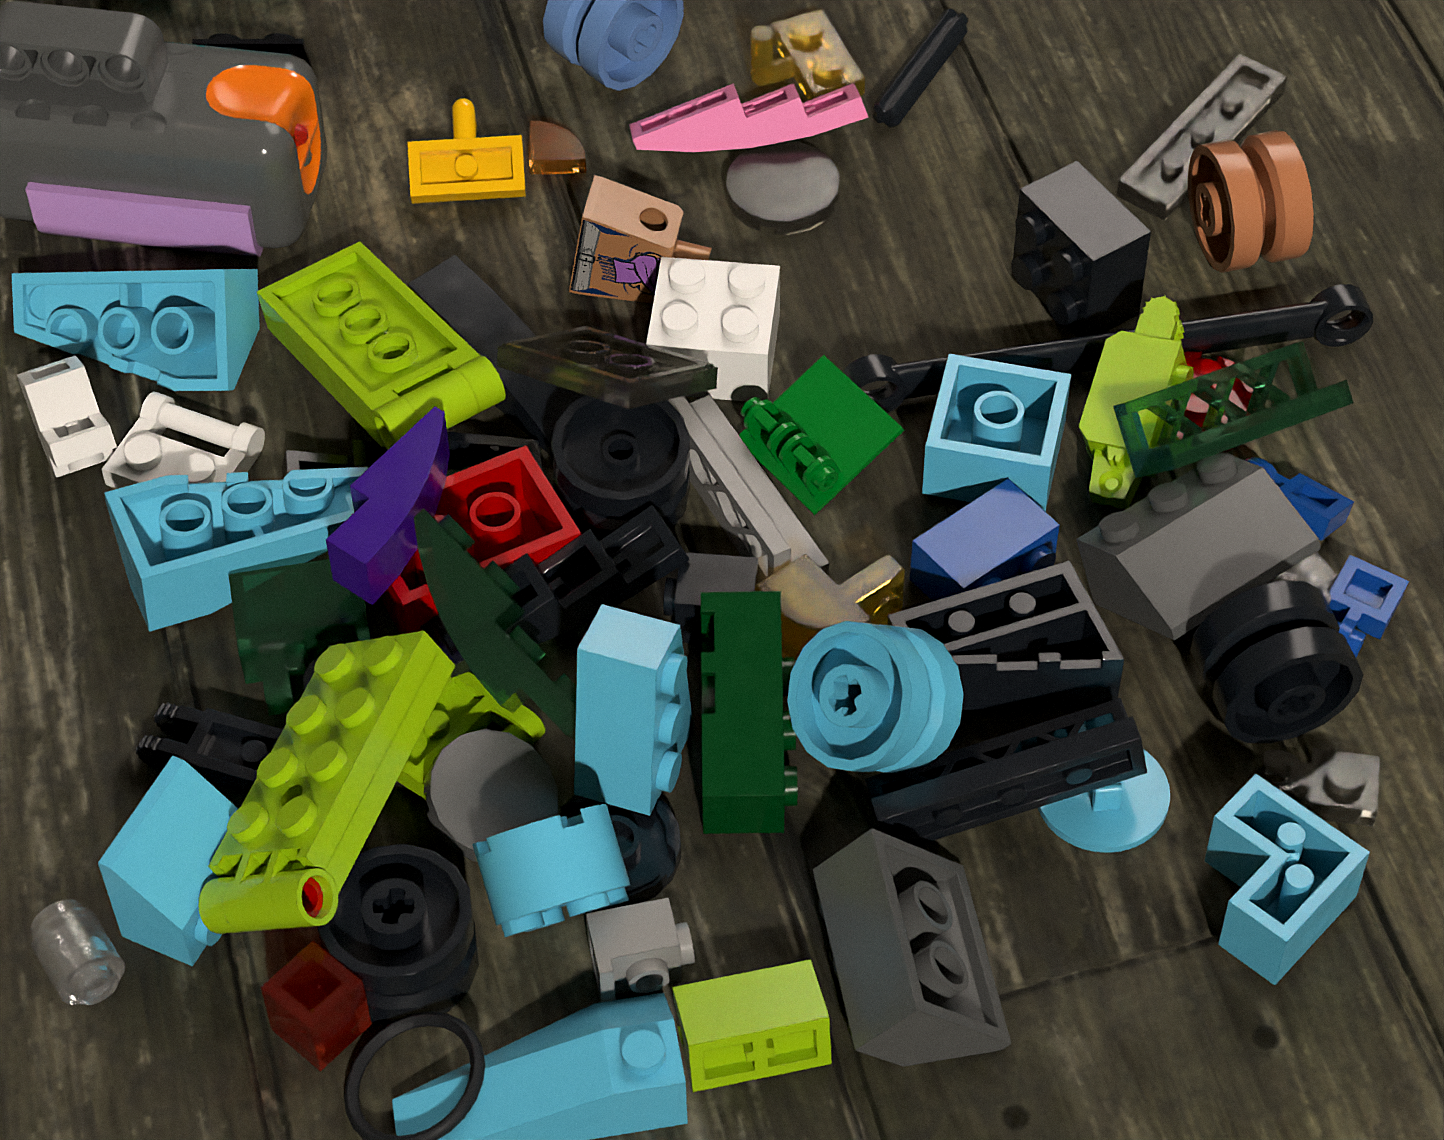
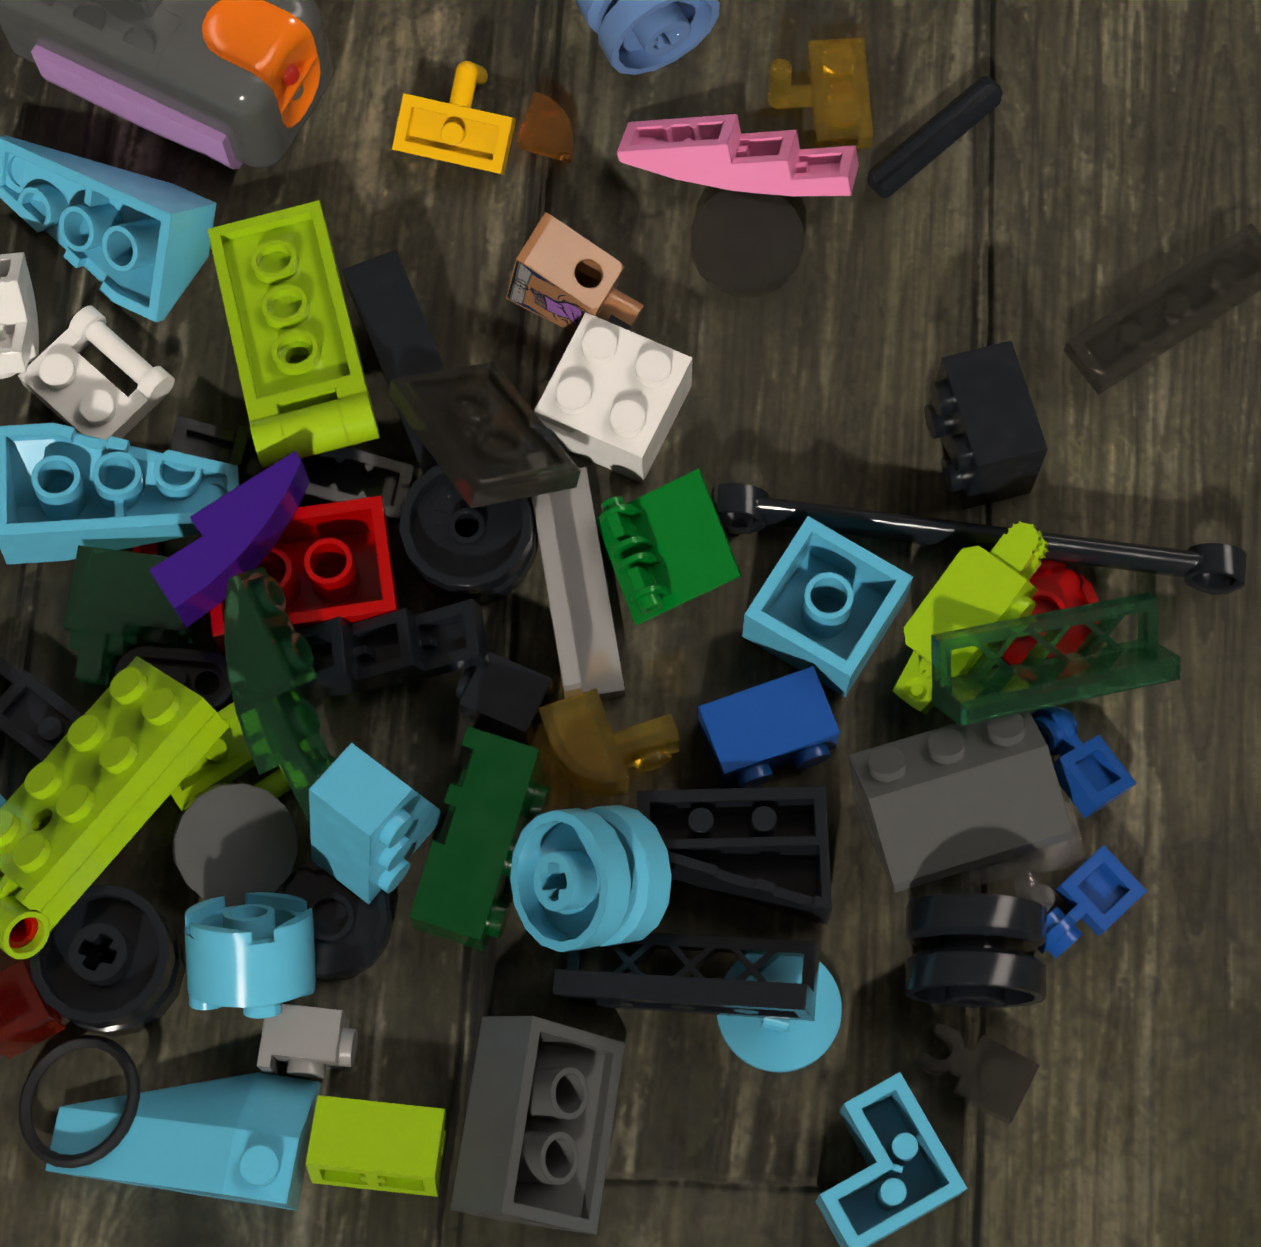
camera: 20 degrees right, 20 degrees up
nougat wheel [1188,130,1314,273] -> none

